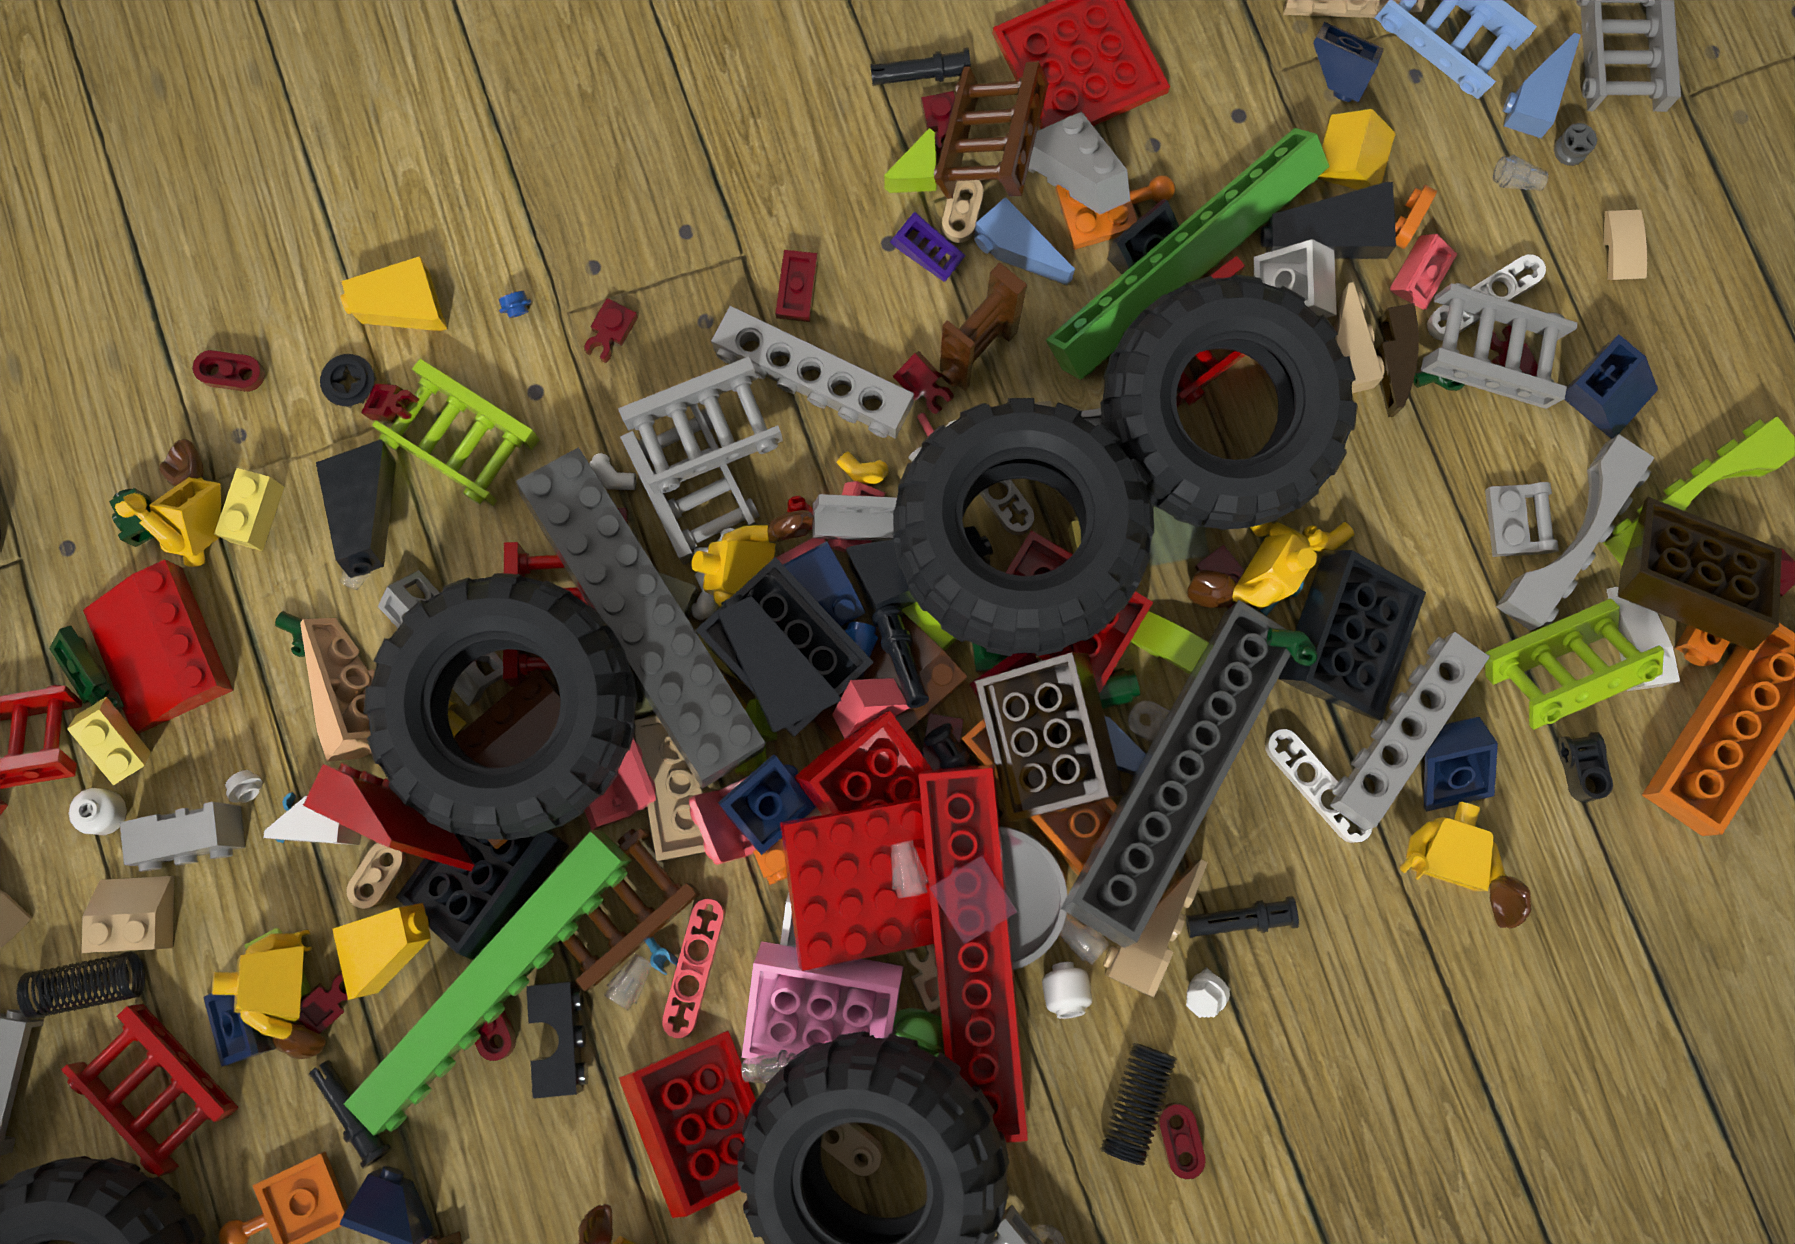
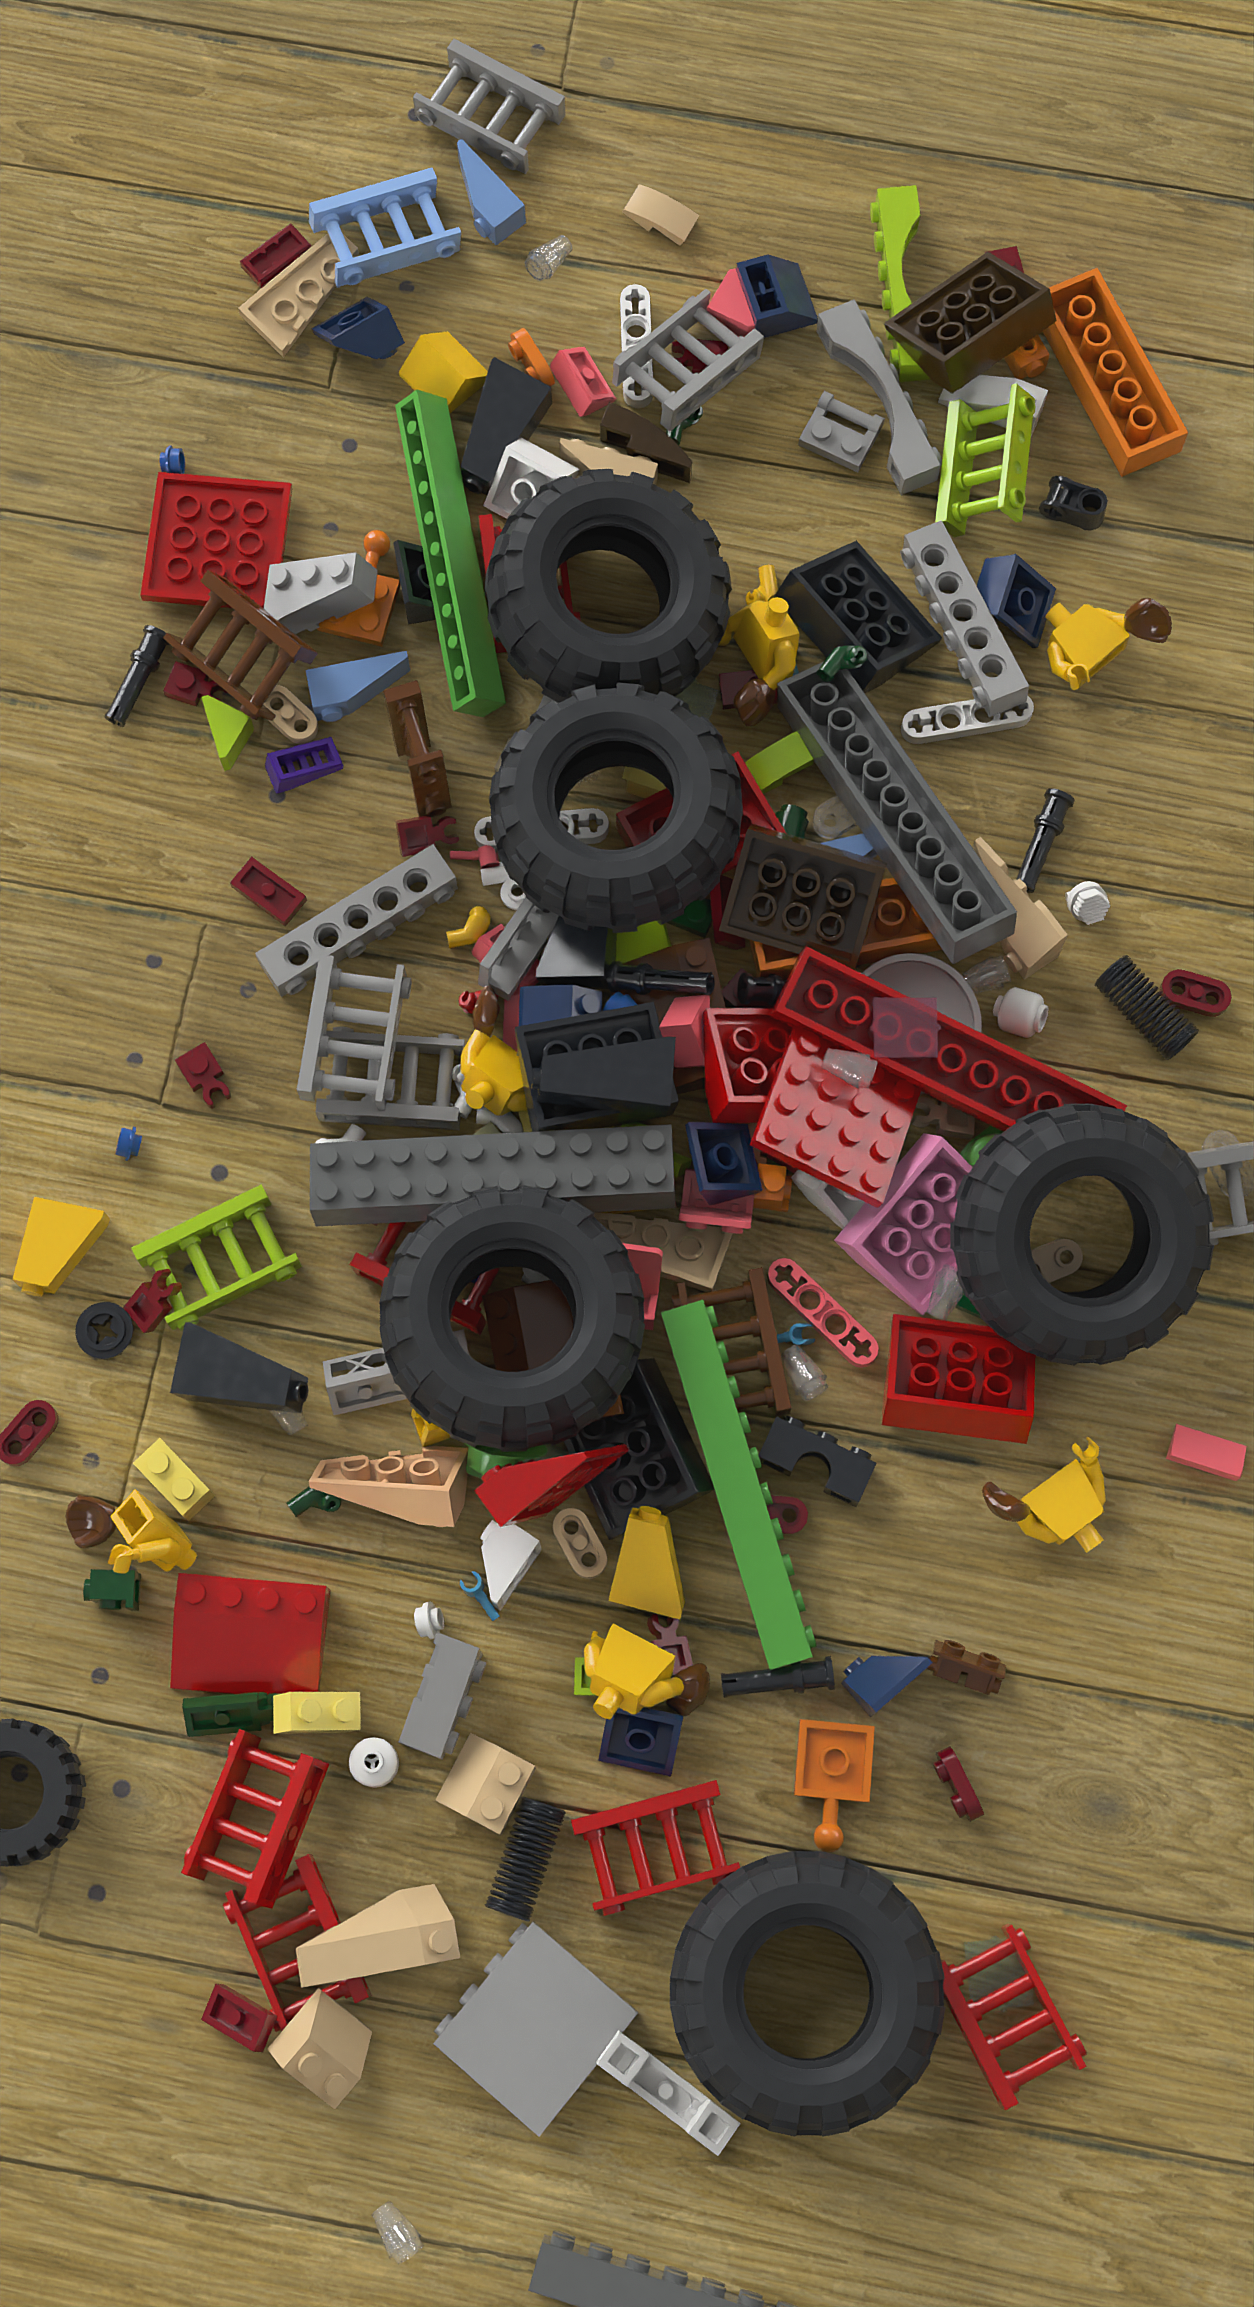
camera: 60 degrees left, 5 degrees down
dark grey wheel [1554,123,1597,166] -> none
none -> coral slope [707,268,755,337]

